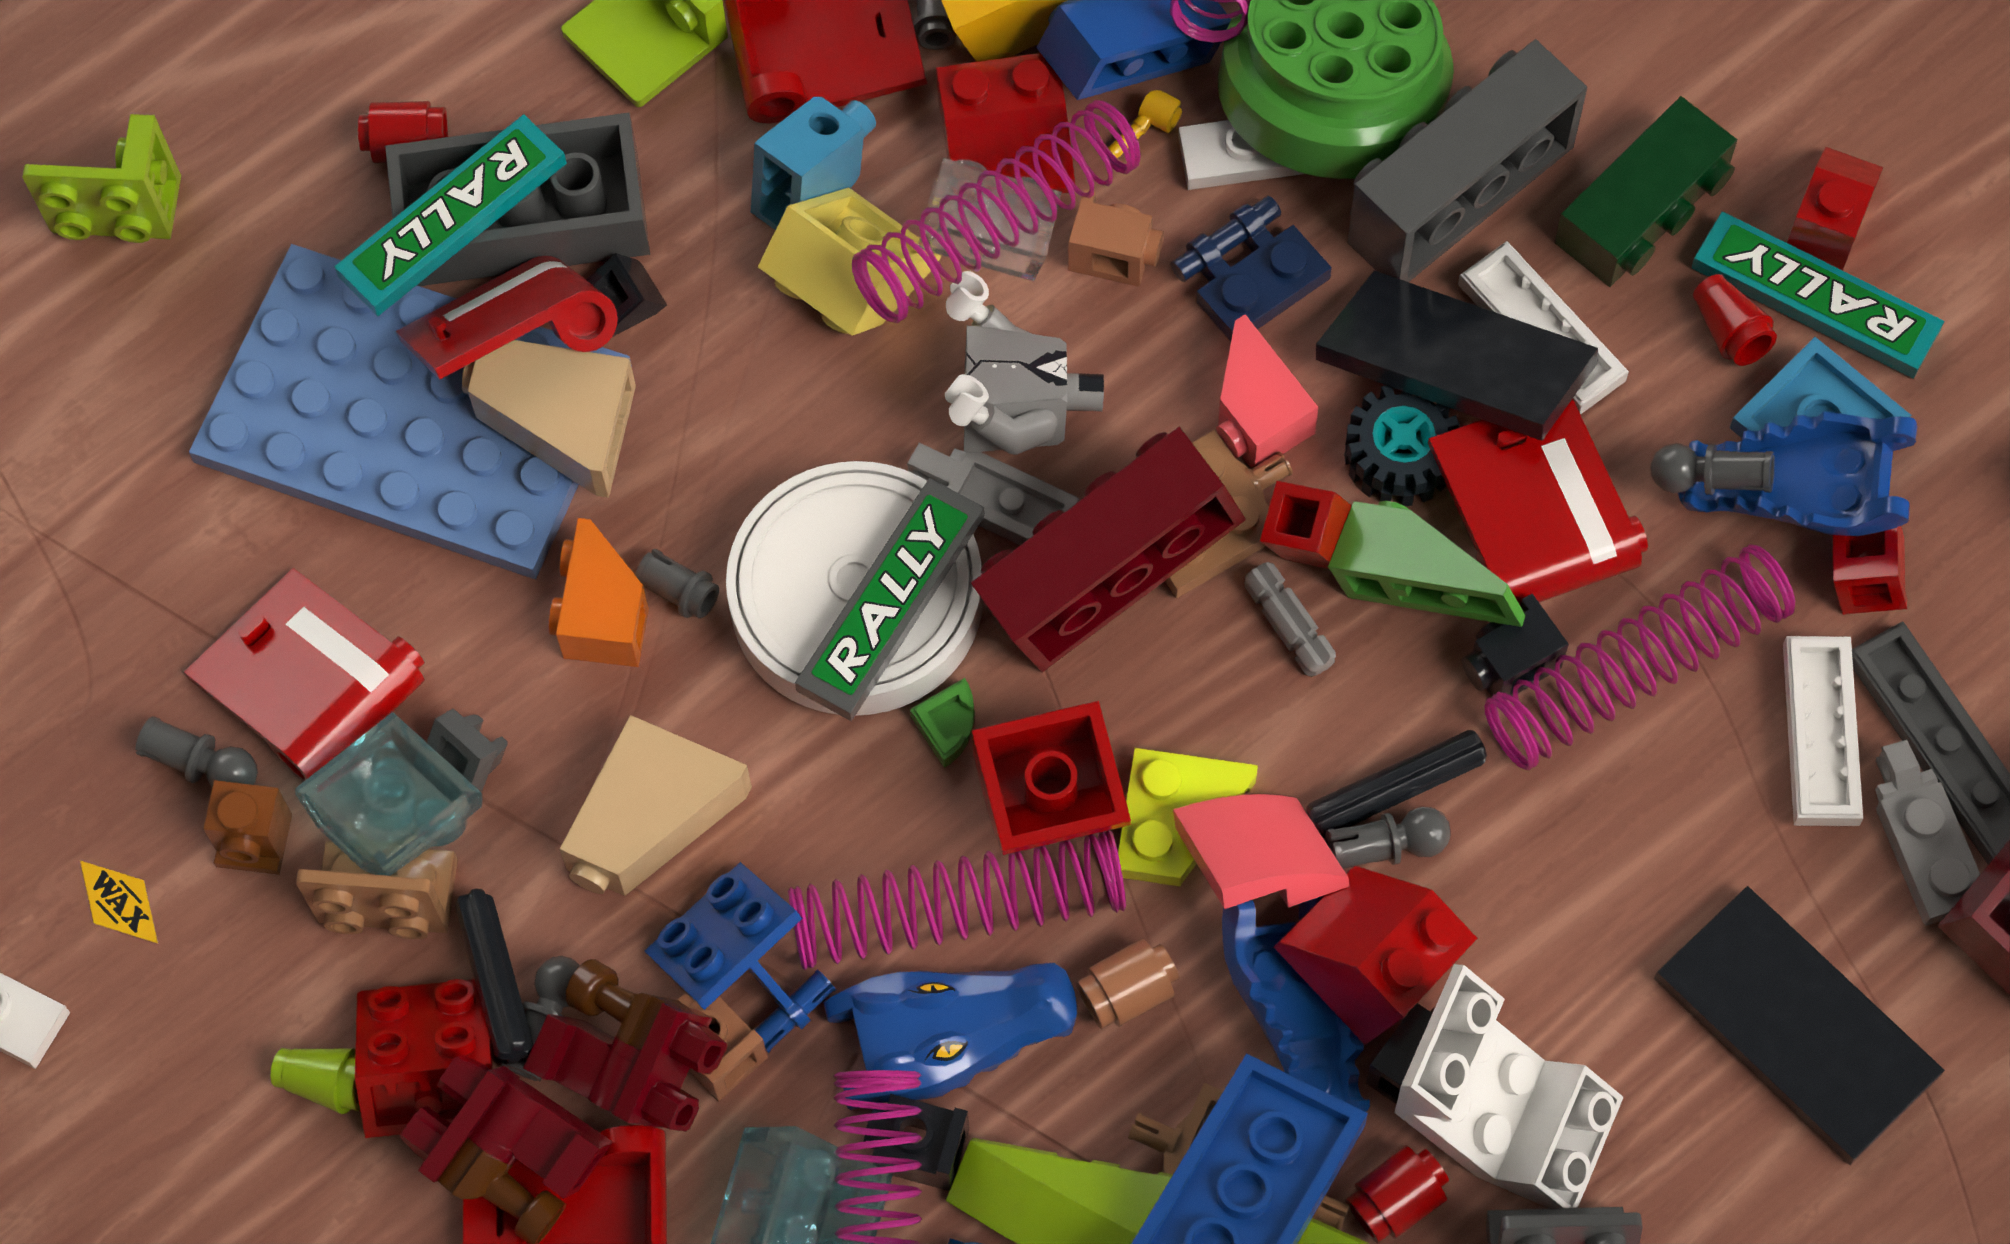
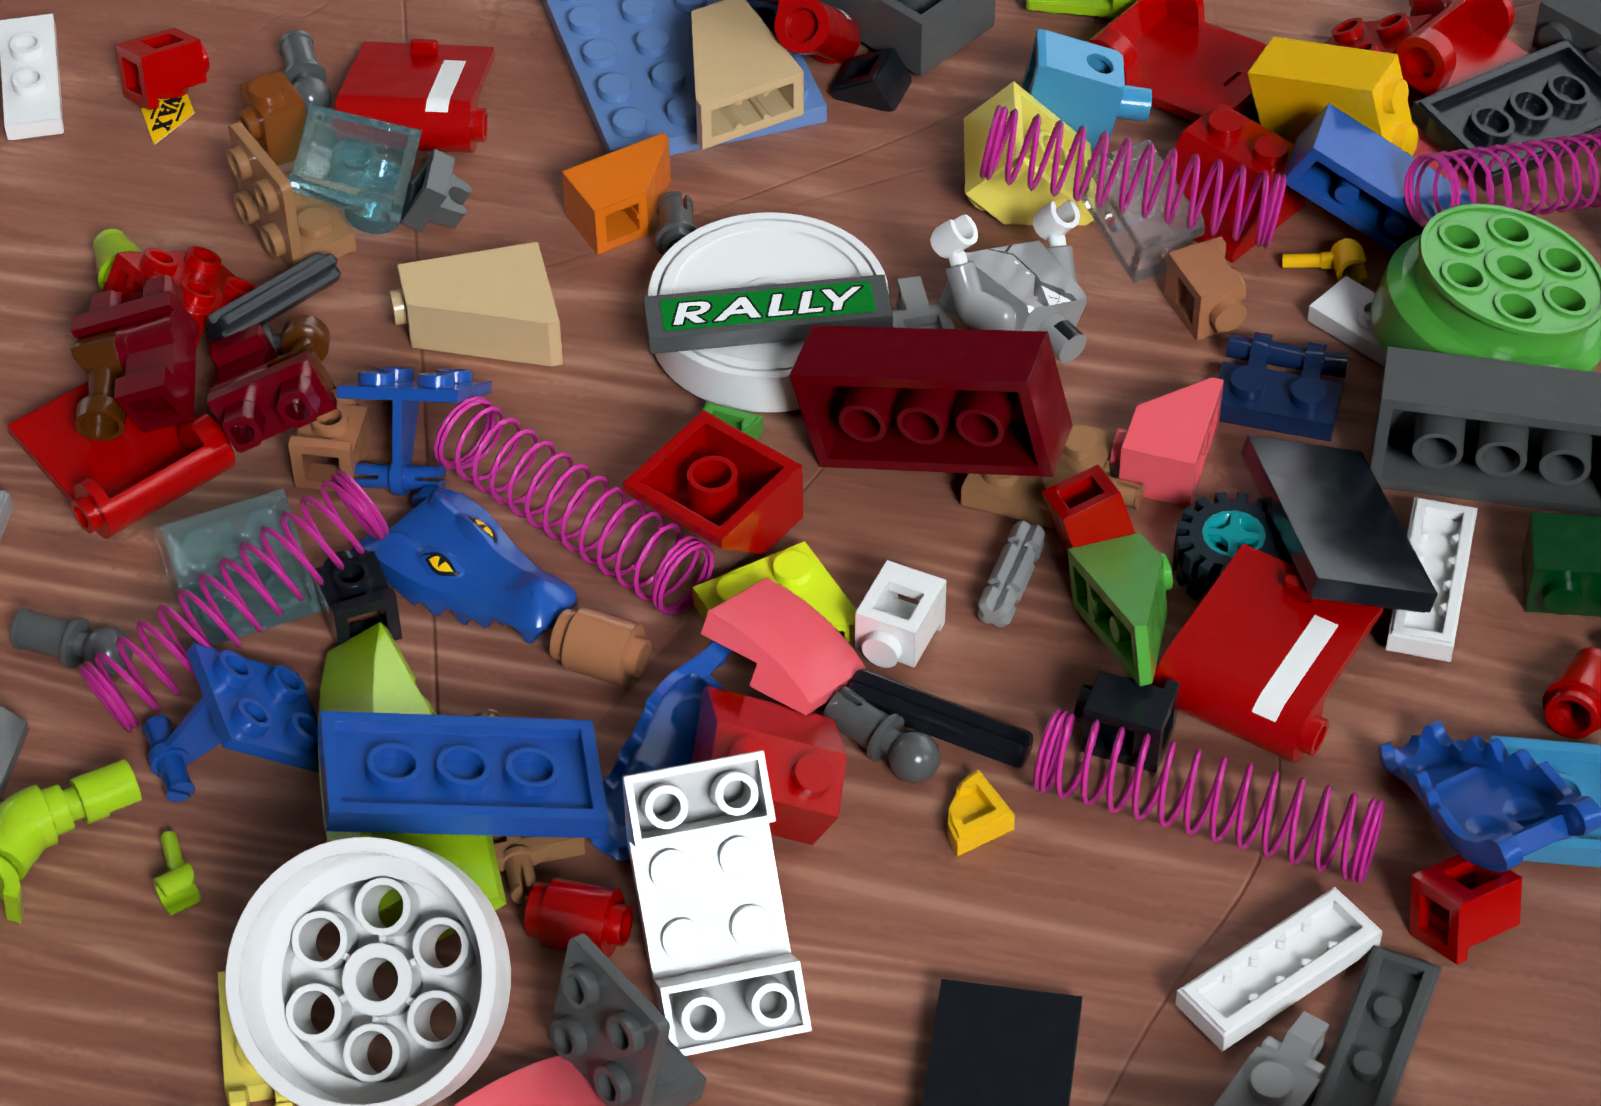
camera: 50 degrees right, 20 degrees down
dark grey pin [1650,443,1775,495] -> none
none -> red brick [115,28,210,110]
none -> white brick [855,560,947,668]
none -> yellow tile [947,770,1015,857]

